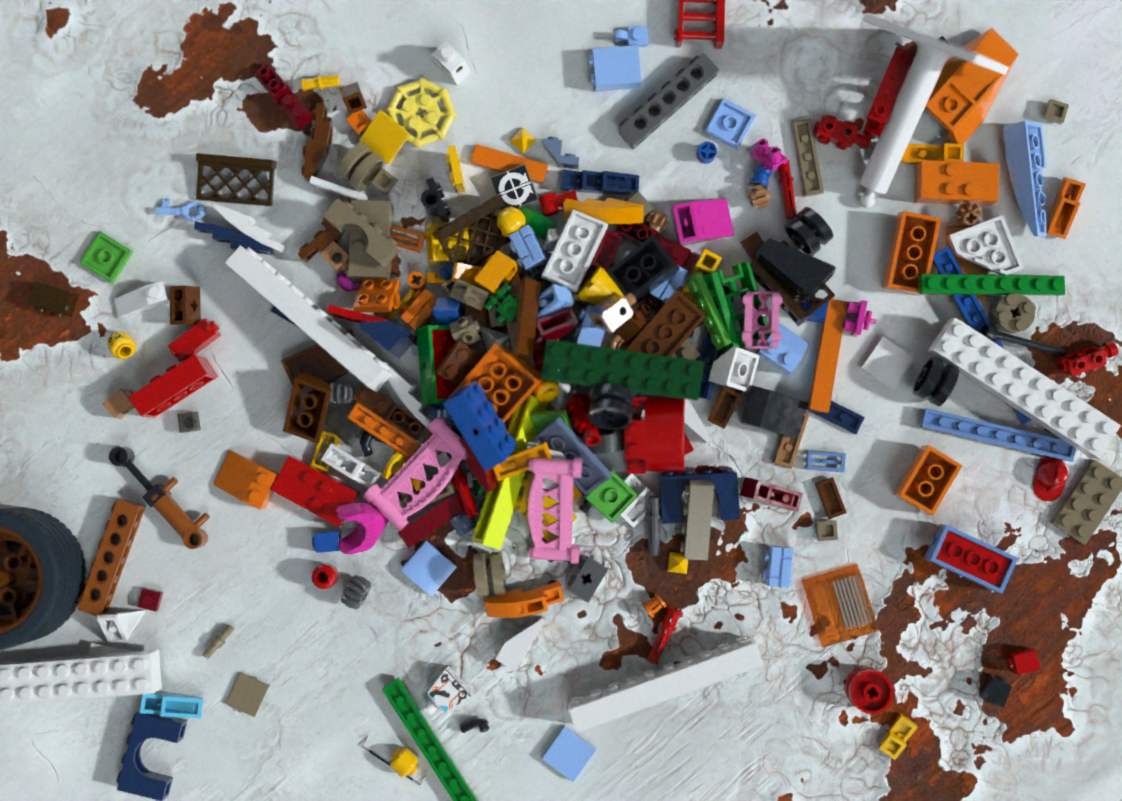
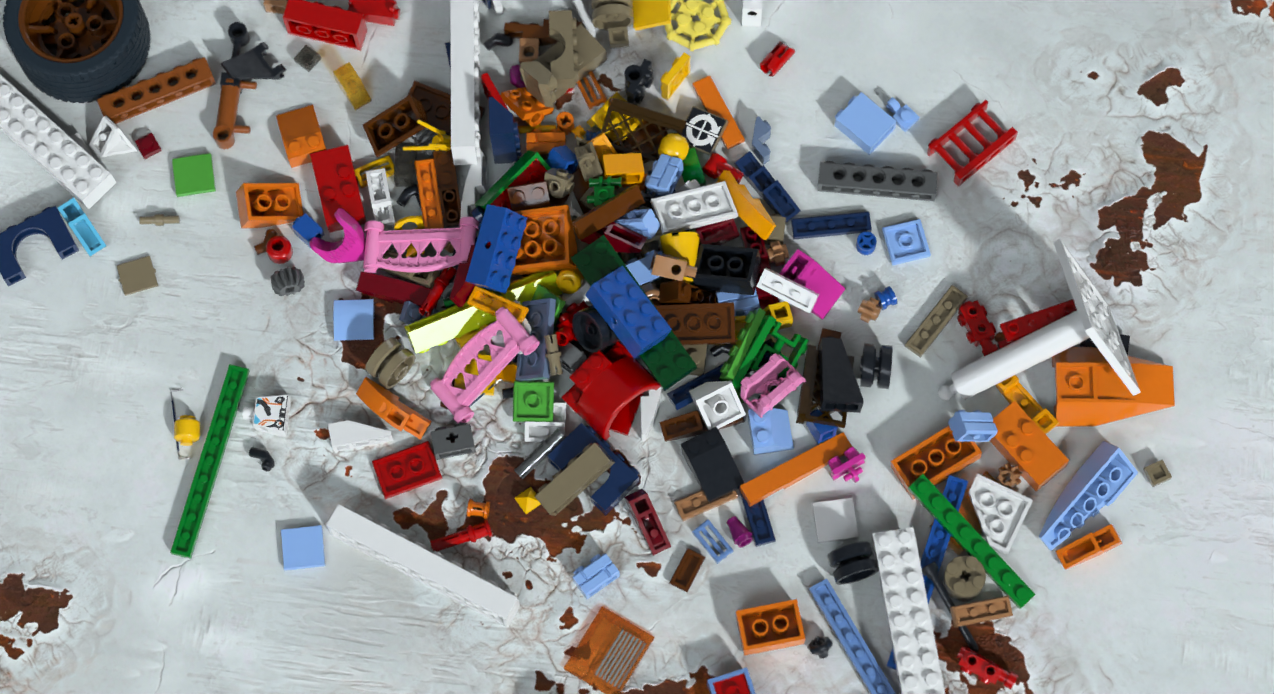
camera: 45 degrees right, 15 degrees down
yellow slope [510,127,536,154] -> none
dark pink hips [750,138,788,171] -> none
red pin [778,160,797,219] -> none
dark tan plate [816,520,838,541] -> none
none -> bright green tile [172,153,216,197]
none -> black flag [221,42,286,80]
none -> orange slope [236,183,303,228]
none -> reddish brown arm [254,229,278,255]
none -> clear yellow slope [333,62,372,111]
none -> red tile [372,441,442,499]
none -> yellow plant [402,120,451,151]
none -> black arm [484,33,513,51]
none -> dark tan slope [520,61,558,108]
none -> dark tan pin [544,334,563,376]
none -> blue brick [585,266,672,359]
none -> magenta cone [726,516,753,548]
none -> white plate [757,268,819,313]
none -> red arm [760,41,795,77]
none -> dark blue tile [791,212,872,240]
none -> black piece [807,636,833,659]
none -> light blue brick [948,410,998,442]
none -> medium nougat tile [950,596,1013,628]

